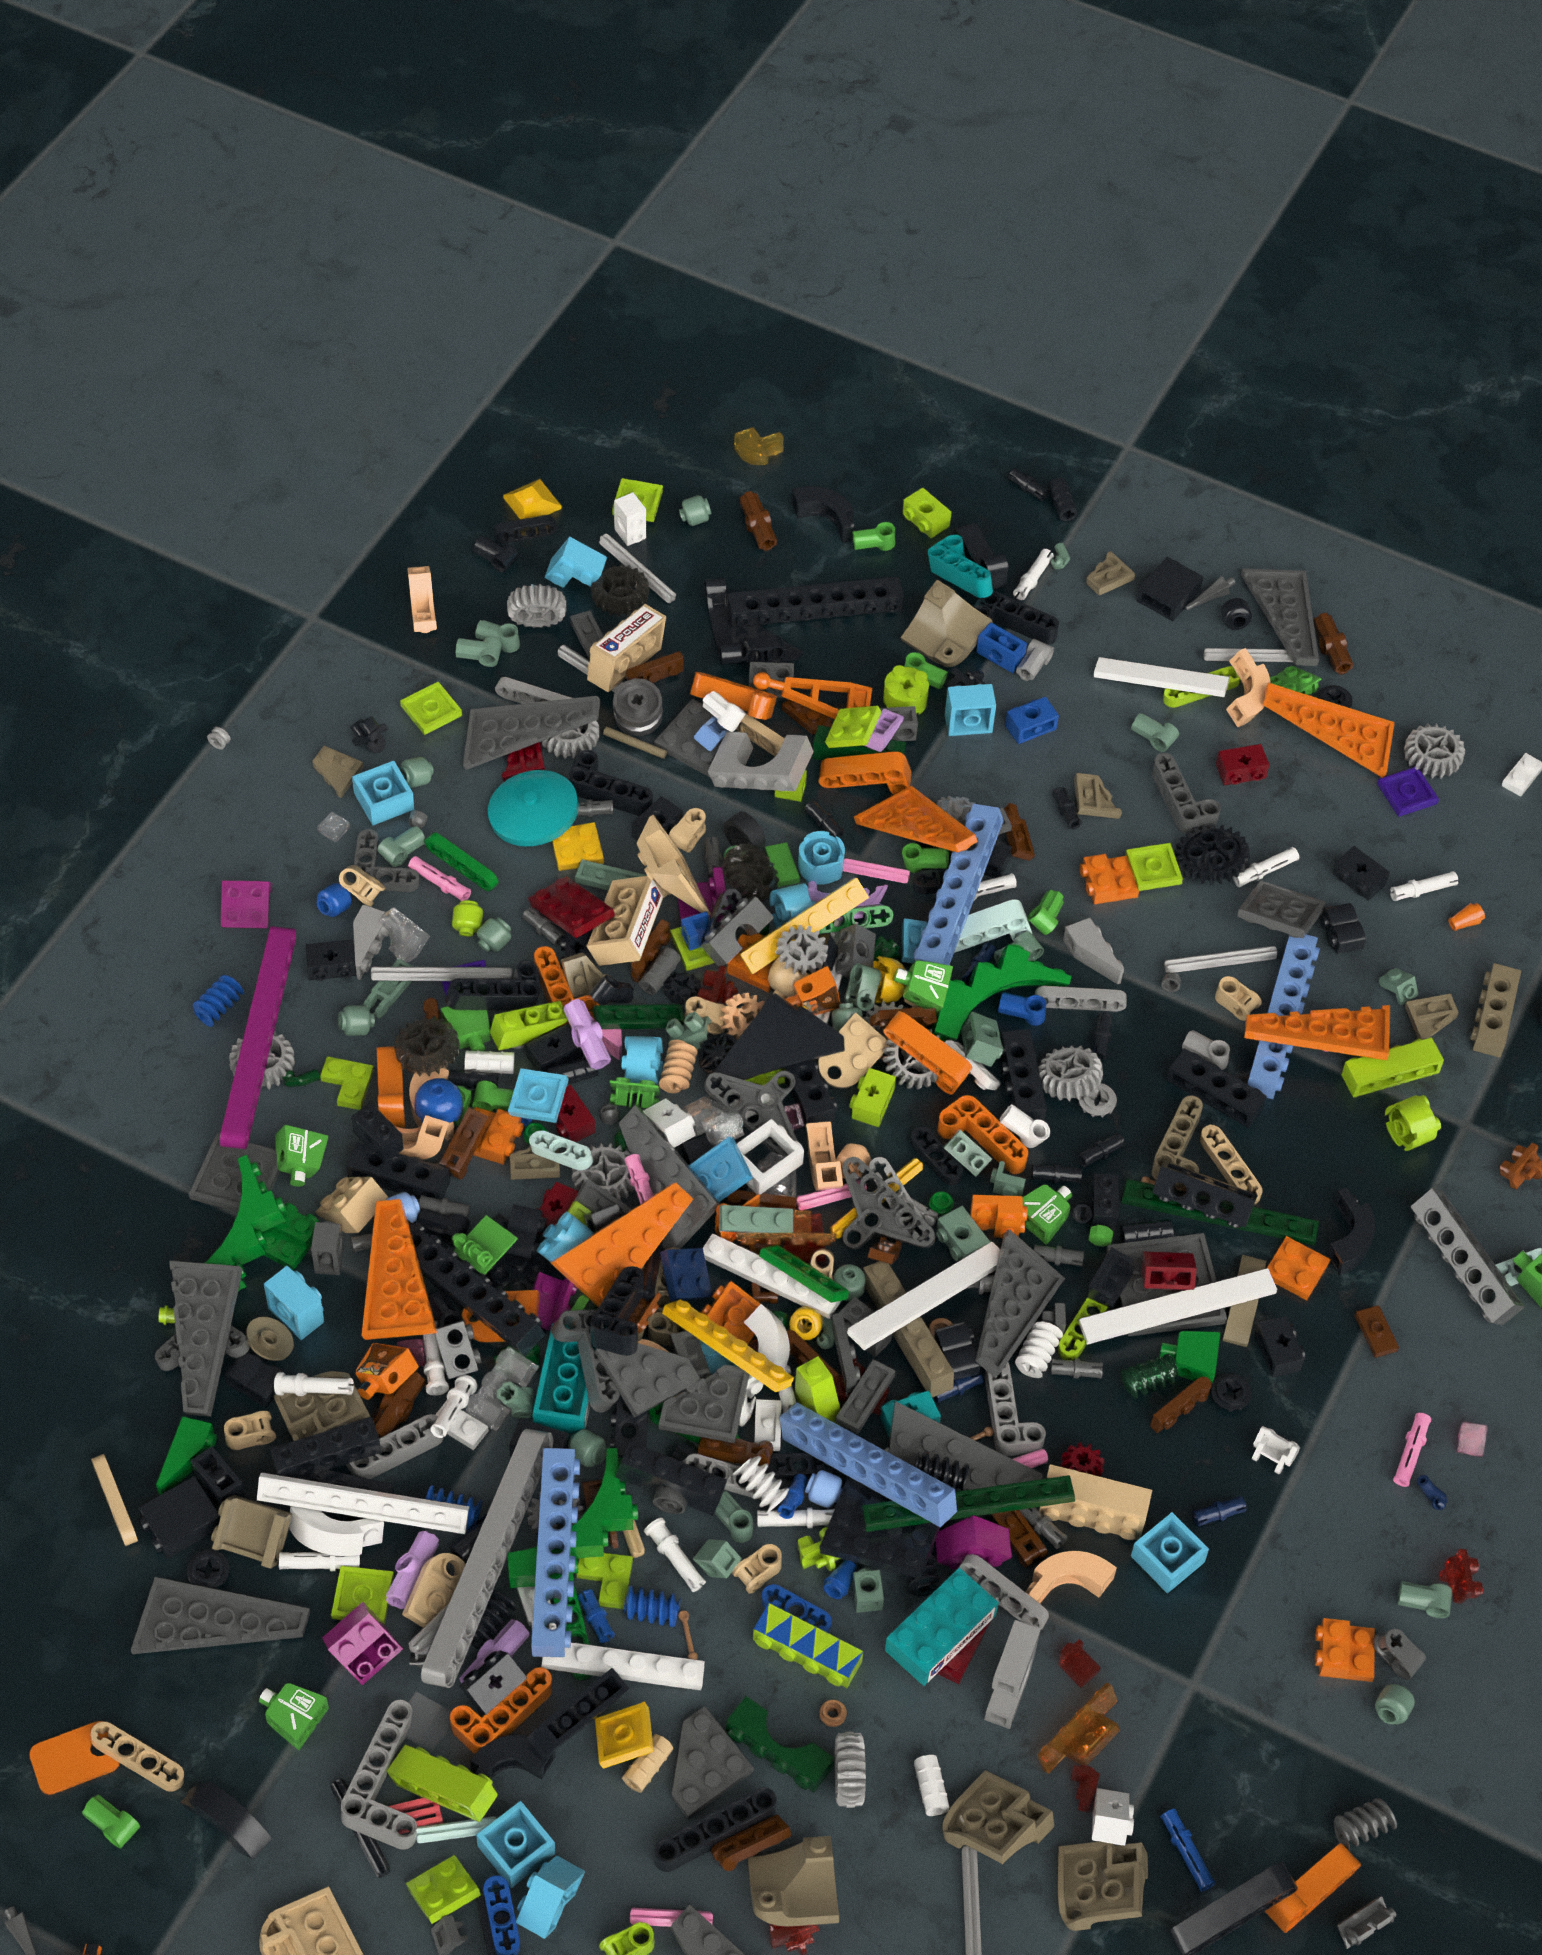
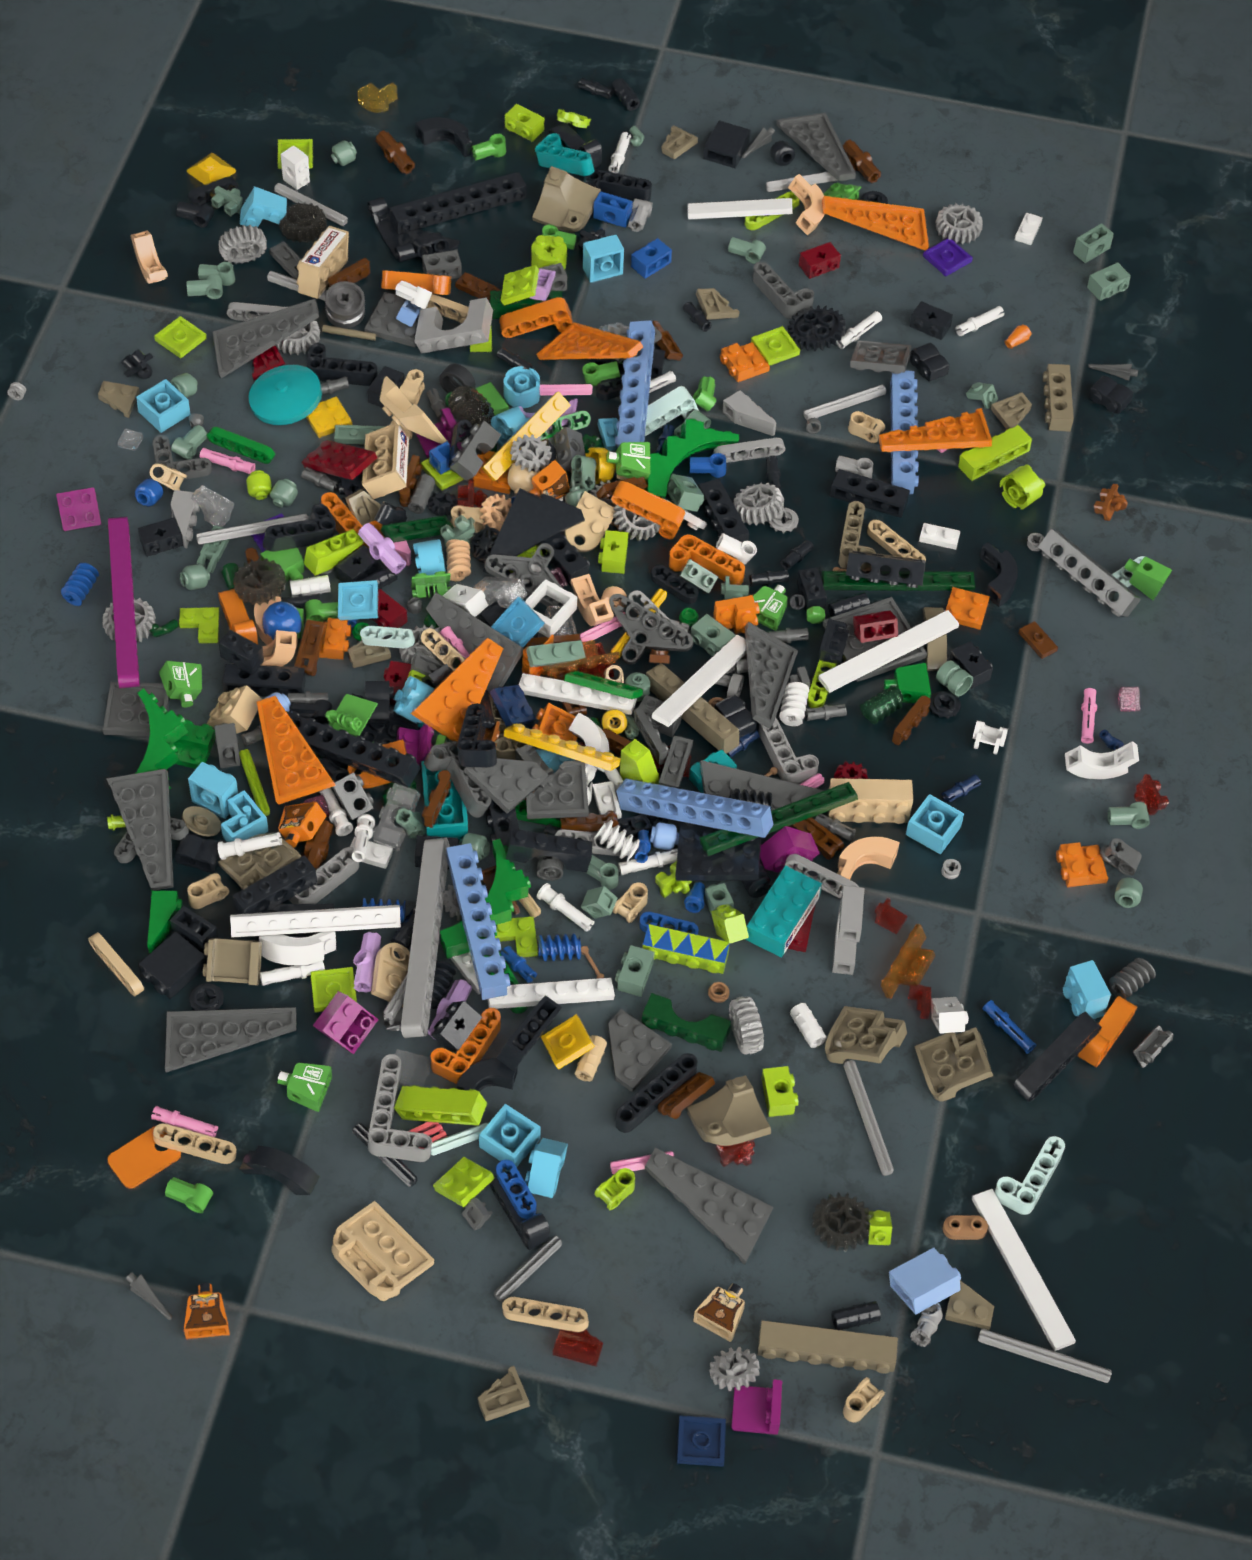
camera: 15 degrees left, 0 degrees up
orange plate [753,672,872,719] -> none
none -> bright pink pin [151,1106,218,1137]
none -> sand green hips [211,186,243,216]
none -> dark green cone [221,563,240,591]
none -> medium azure brick [221,790,268,842]
none -> lime axle [239,749,270,816]
none -> tan beam [421,628,466,671]
none -> reddish brown plate [422,770,451,828]
none -> lime plate [557,109,591,128]
none -> sand green brick [615,945,655,997]
none -> lime brick [711,904,749,944]
none -> light grey piece [715,674,744,698]
none -> lime brick [761,1066,798,1117]
none -> white plate [919,523,960,550]
none -> sand green wheel [936,660,973,697]
none -> light grey bush [941,859,961,879]
none -> light grey bush [1027,533,1044,551]
none -> medium azure brick [1063,960,1111,1019]
none -> white arch [1065,742,1139,779]

